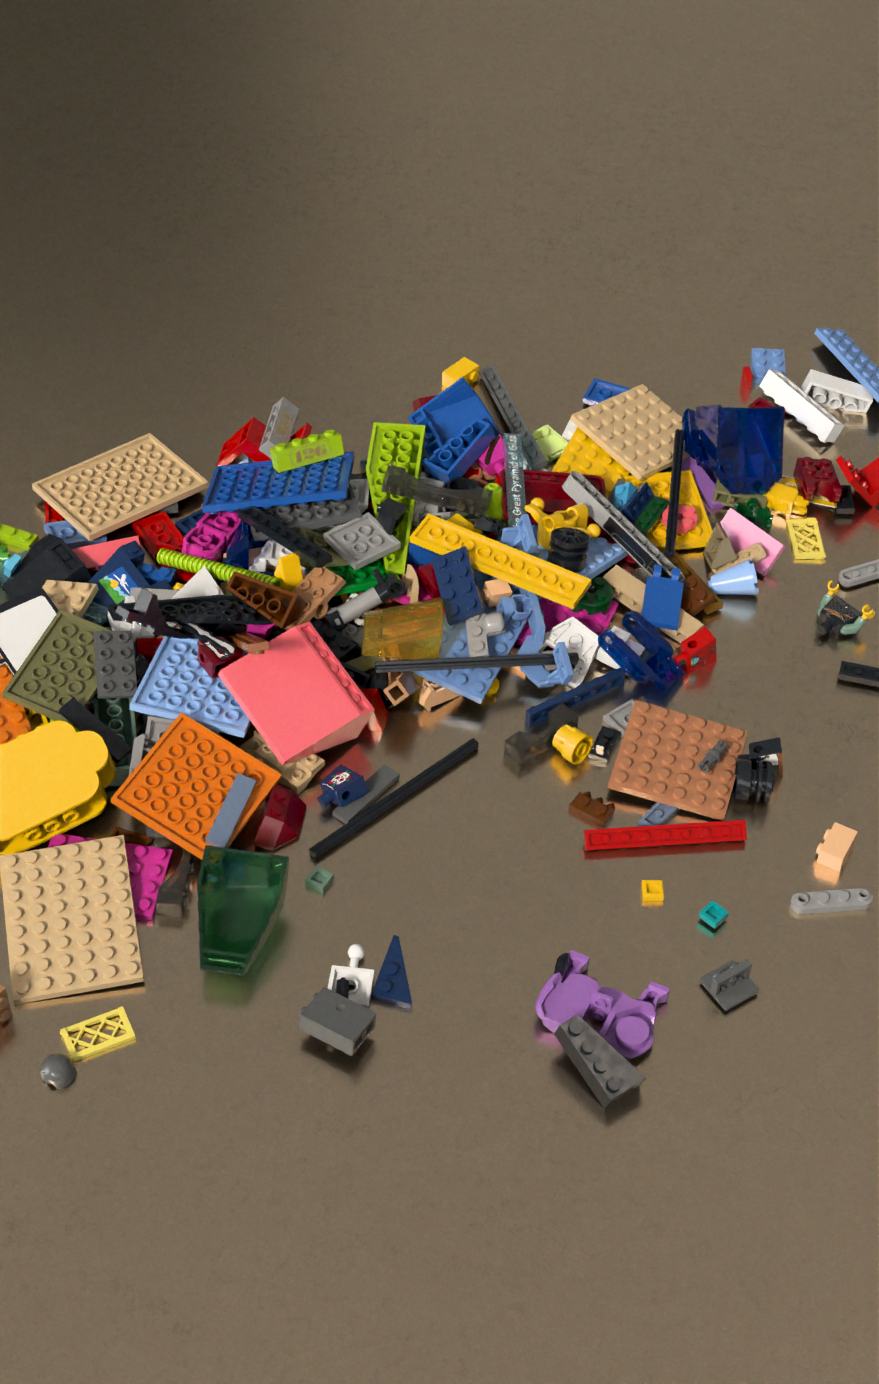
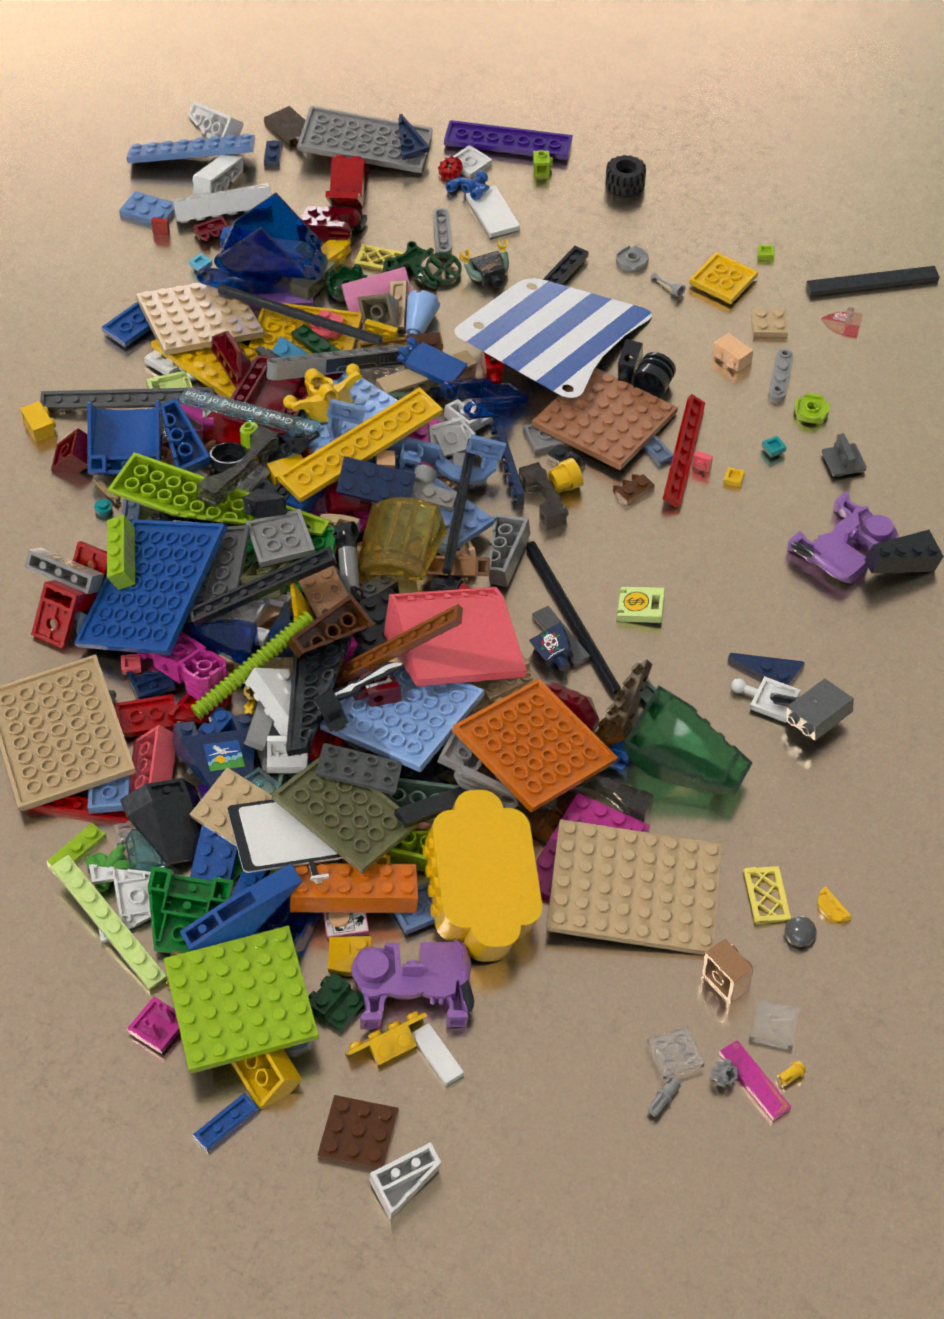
camera: 70 degrees left, 5 degrees up
medium azure plate [3,553,21,577] -> none
sand blue tile [205,773,257,850] -> none
black wheel [547,527,590,573] -> none
dark blue tile [621,482,654,523] -> none
dark grey pin [698,740,729,773] -> none
none -> dark red wedge [211,331,252,388]
none -> yellow plate [364,319,398,340]
none -> dark green piece [382,241,462,290]
none -> piece [454,278,652,398]
none -> light grey wedge [489,513,531,587]
none -> dark brown wing [594,660,653,747]
none -> yellowish green container [617,587,665,623]
none -> coral plate [692,450,713,473]
none -> lime plate [794,393,830,424]
none -> yellow tile [817,886,852,923]

